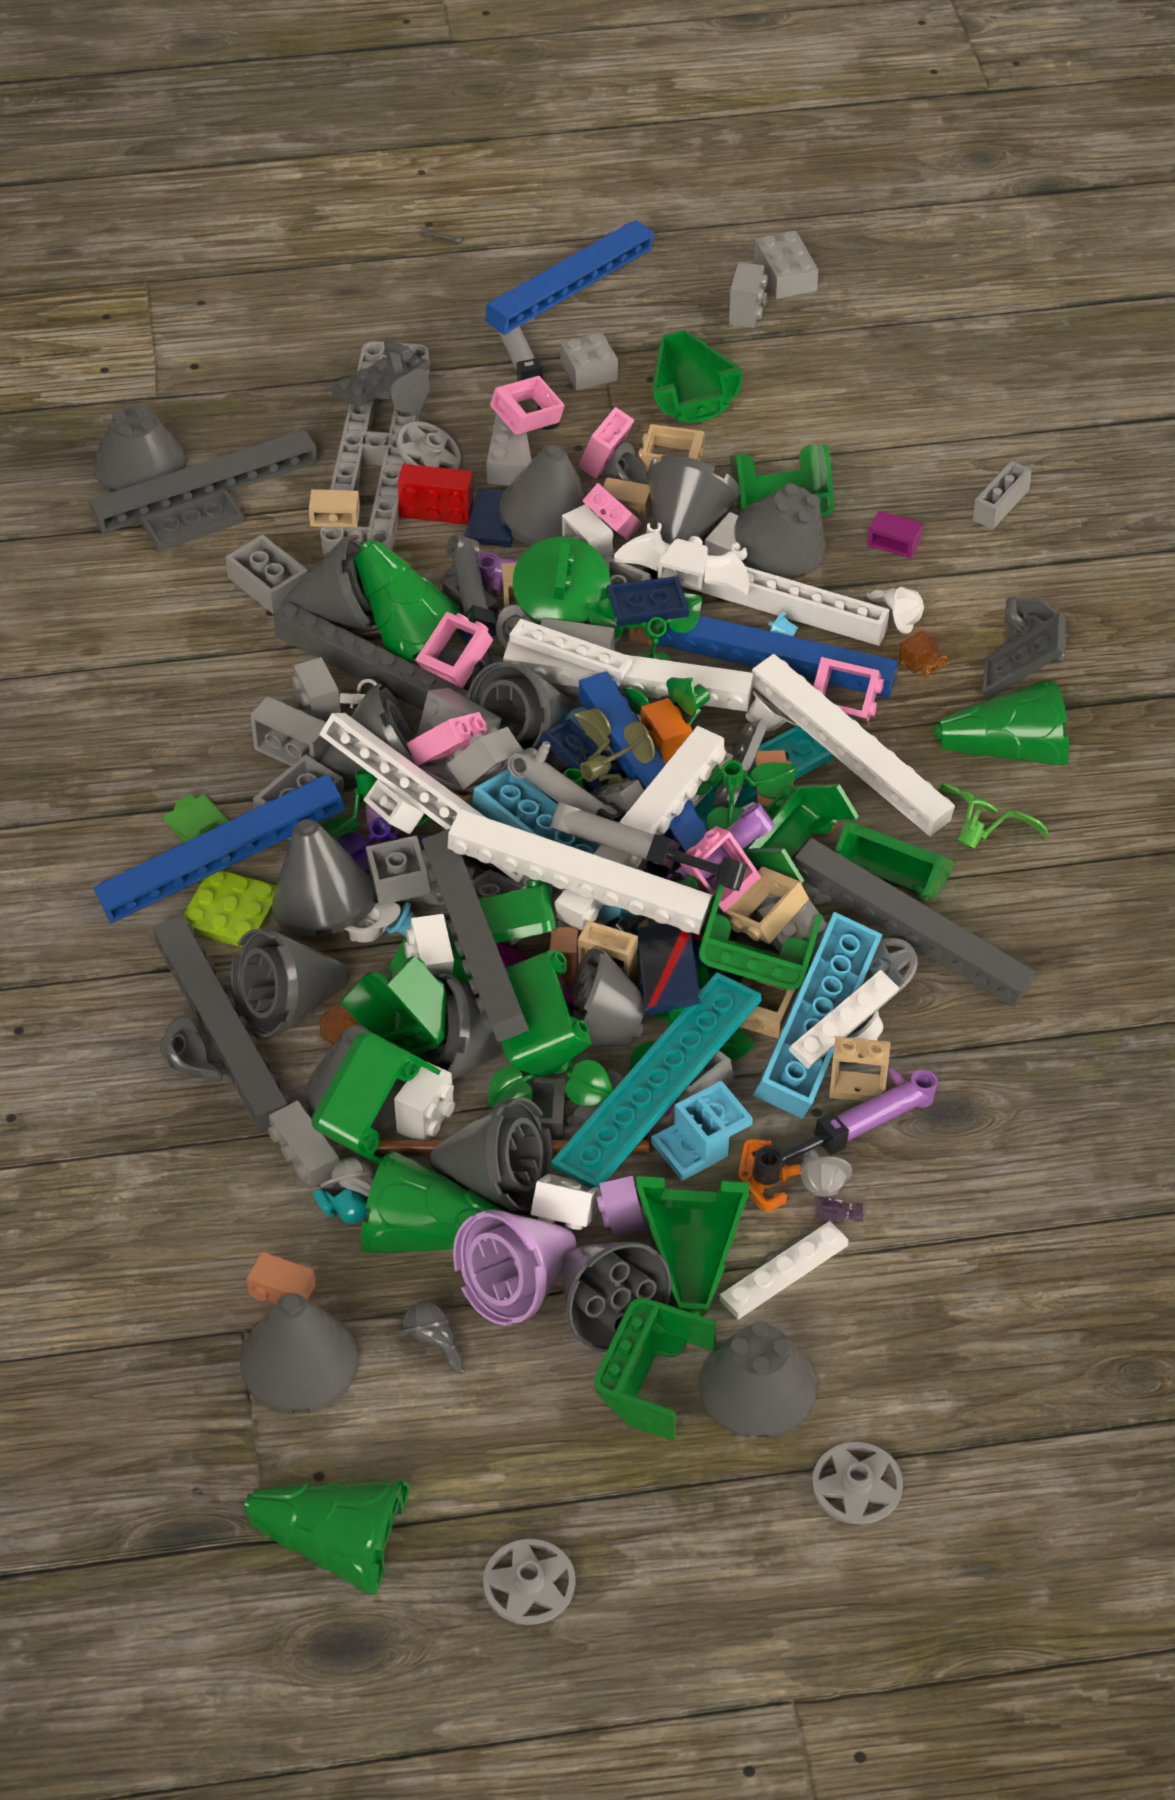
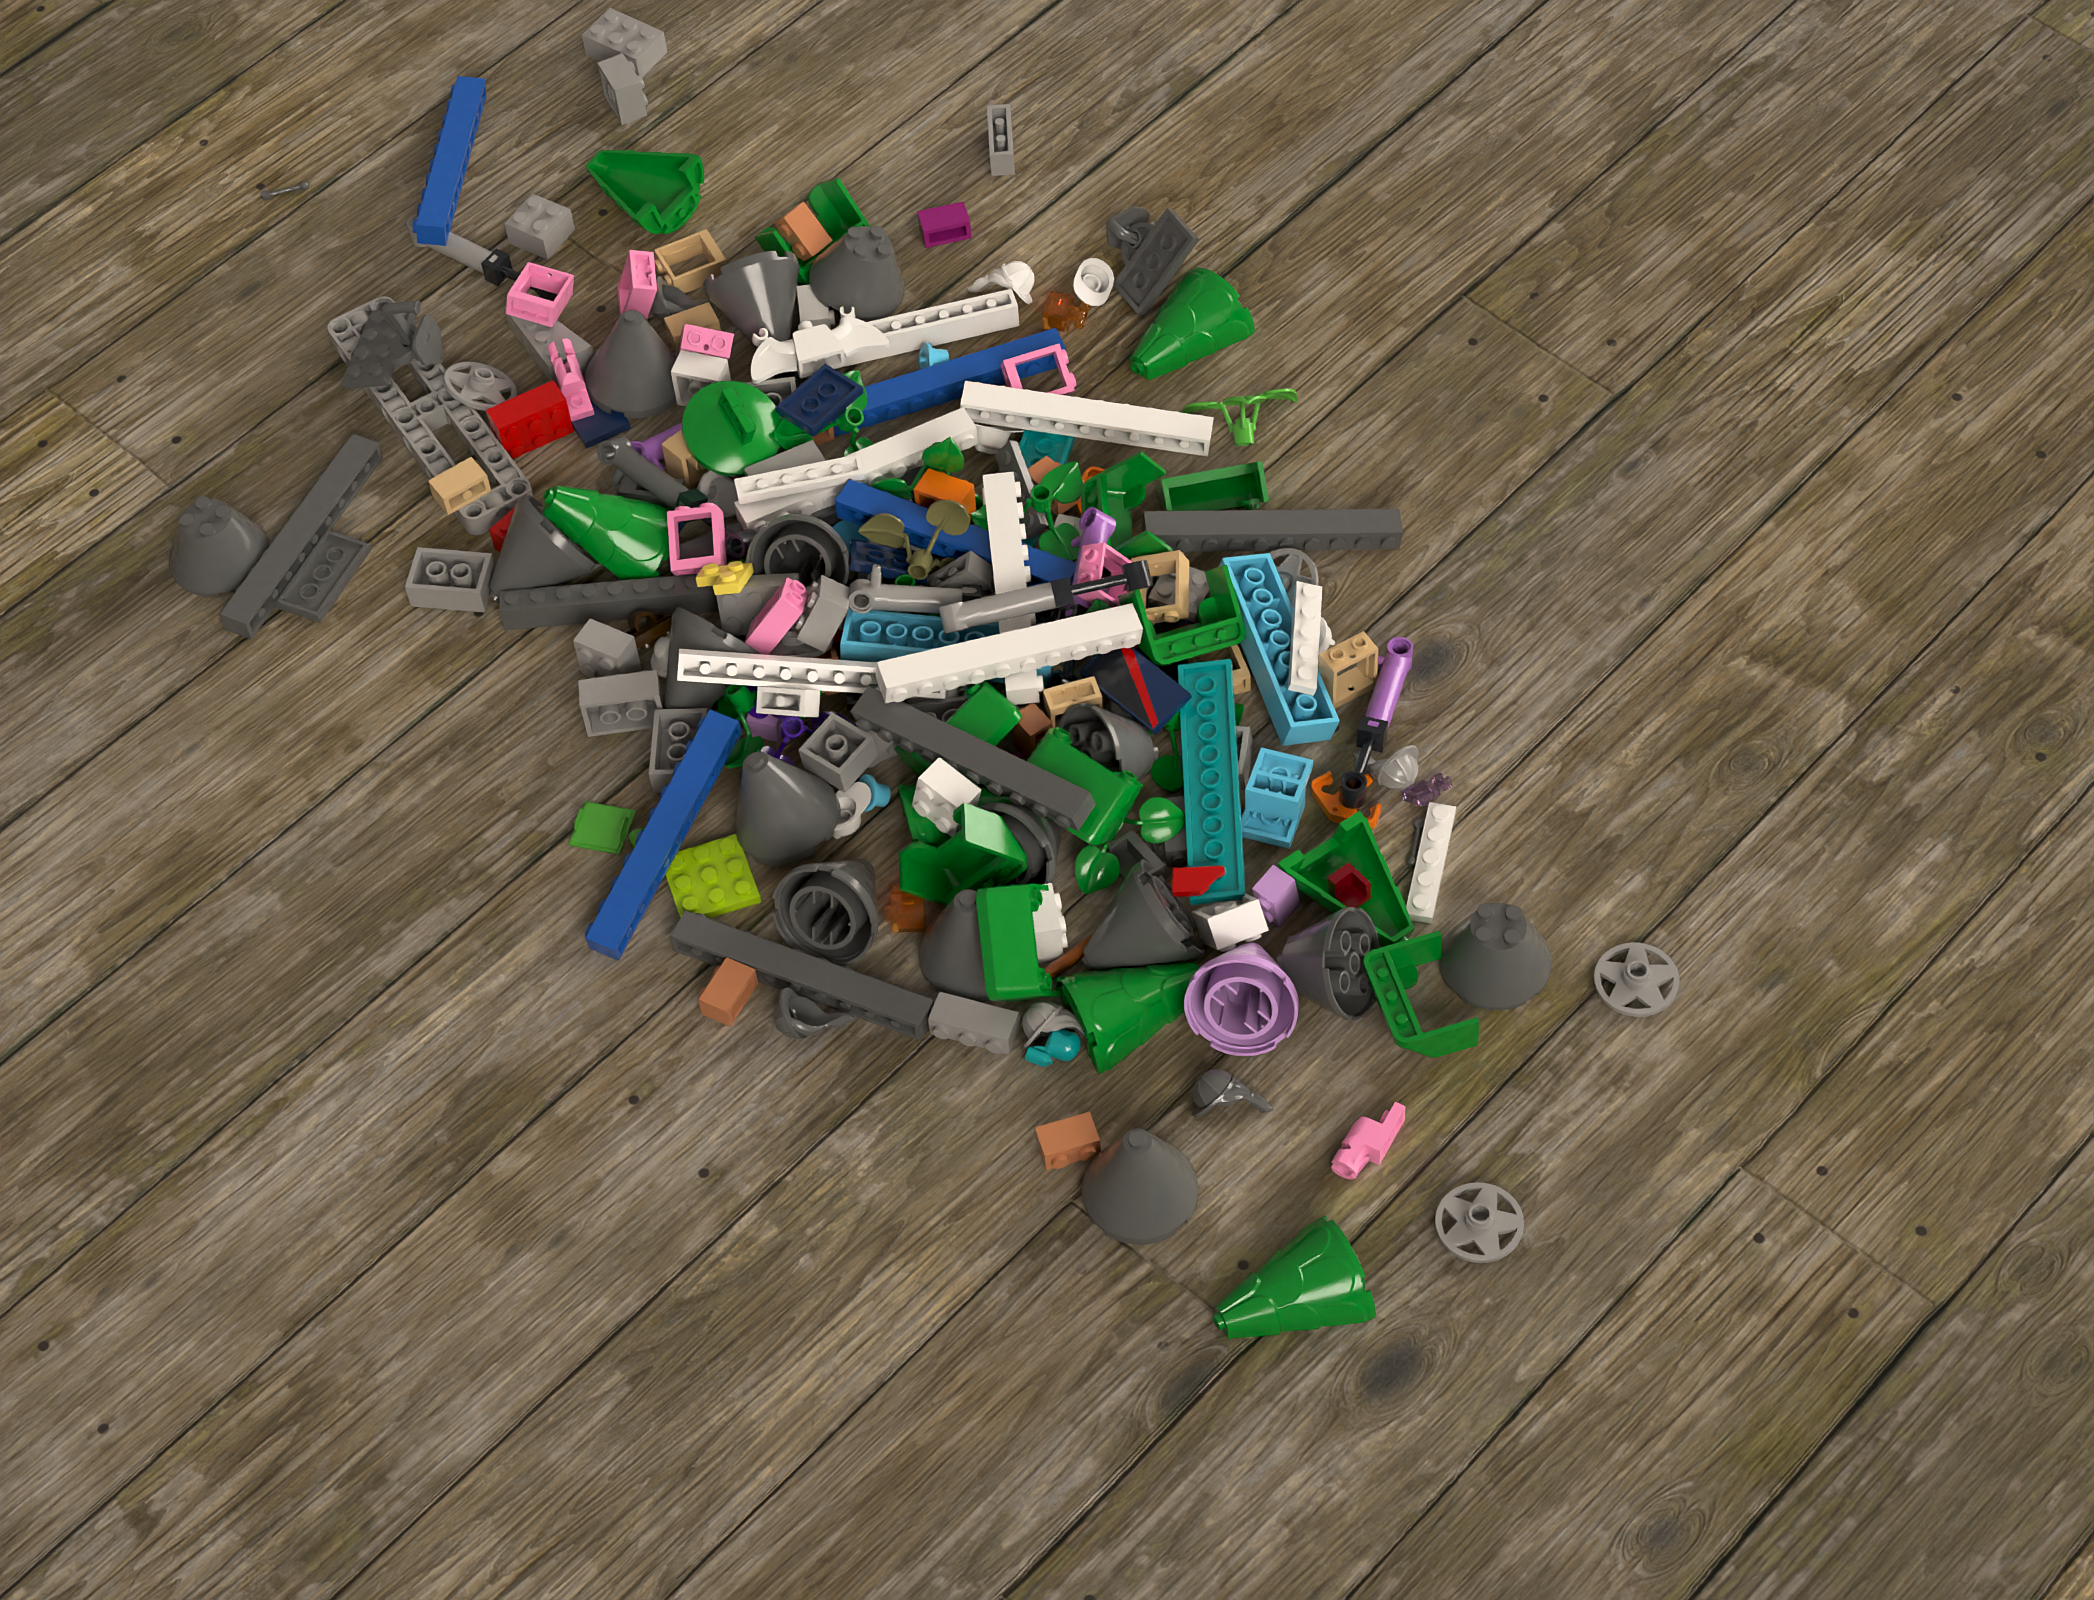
camera: 35 degrees left, 5 degrees up
none -> bright pink plate [547,339,594,422]
none -> light yellow plate [696,561,754,595]
none -> nougat piece [698,957,758,1027]
none -> nougat piece [774,201,832,262]
none -> white piece [1073,258,1114,306]
none -> red tile [1172,866,1225,897]
none -> dark red panel [1328,862,1371,908]
none -> bright pink plate [1331,1102,1406,1180]

